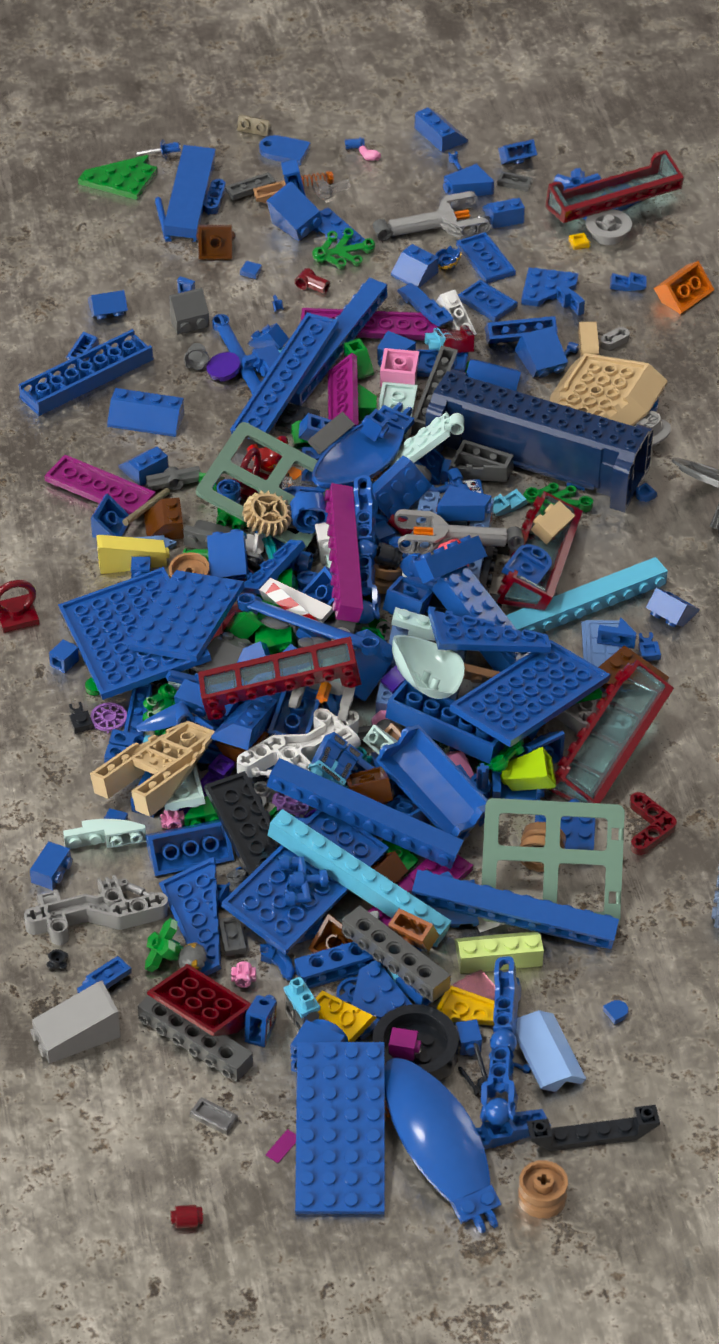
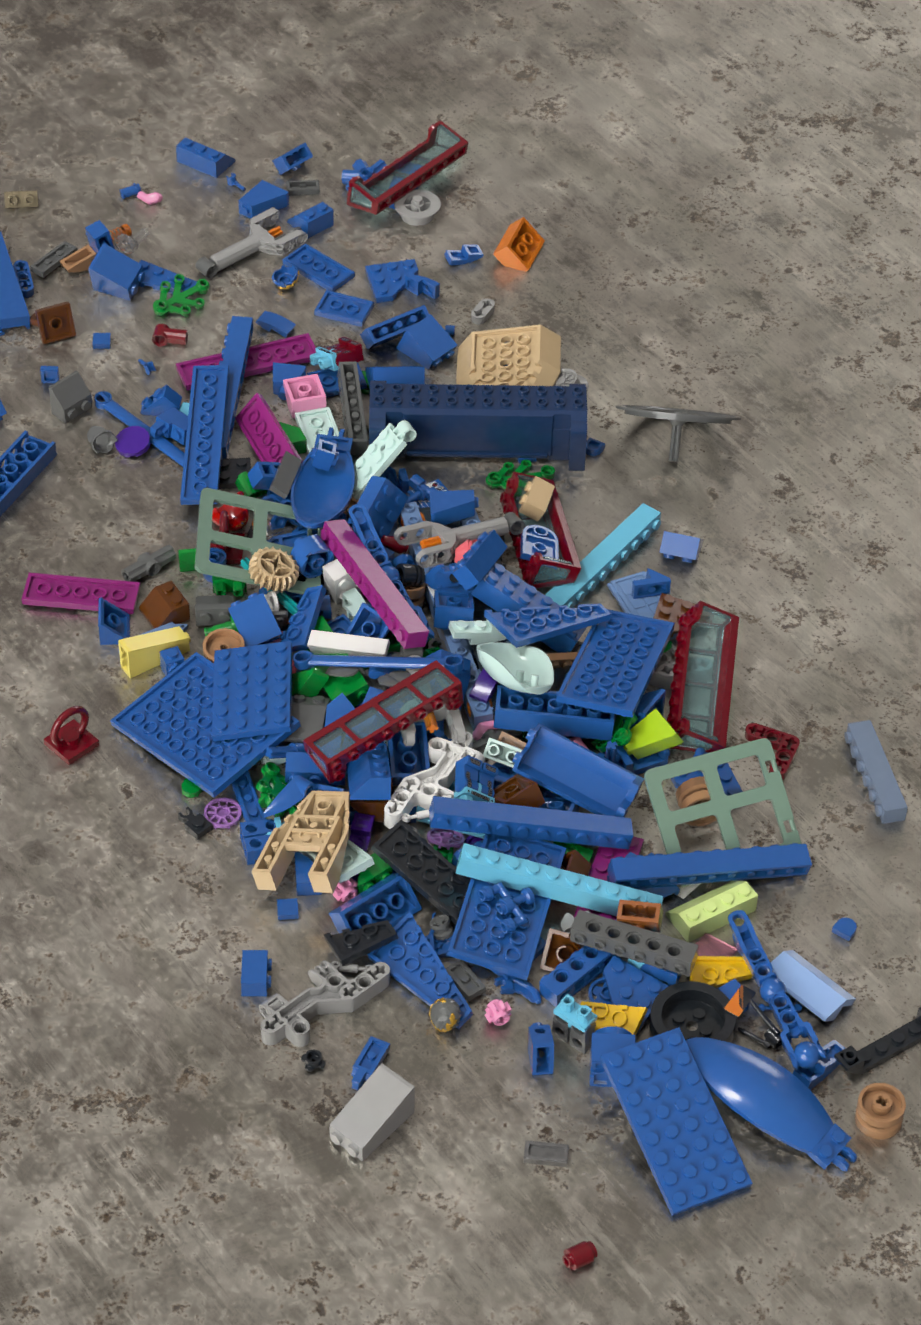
camera: 25 degrees left, 0 degrees up
blue brick [49,639,79,674] -> none
light aqua slope [63,819,146,849] -> none
blue slope [107,388,185,437] -> none
blue slope [119,447,169,486] -> none
dark tan bar [122,488,170,526] -> none
dark grey brick [137,995,253,1082] -> none
green plant [145,918,183,972] -> none
dark red slope [147,964,251,1036] -> none
blue tile [259,135,311,166] -> none
magenta sticker [265,1129,296,1163] -> none
sticker [266,583,318,633] -> none
blue tile [297,571,318,588] -> none
green slope [344,338,375,380] -> none
magenta brick [389,1027,421,1061] -> none
slope [391,244,439,288] -> none
blue slope [418,299,454,327] -> none
white slope [436,290,477,335] -> none
dark grey wedge [449,440,514,482] -> none
medium azure slope [493,489,528,516] -> none
yellow tile [569,233,590,250] -> none
tan beam [578,322,599,356] -> none
blue plate [638,632,661,661] -> none
none -> black wing [324,920,398,966]
none -> sticker [724,985,756,1017]

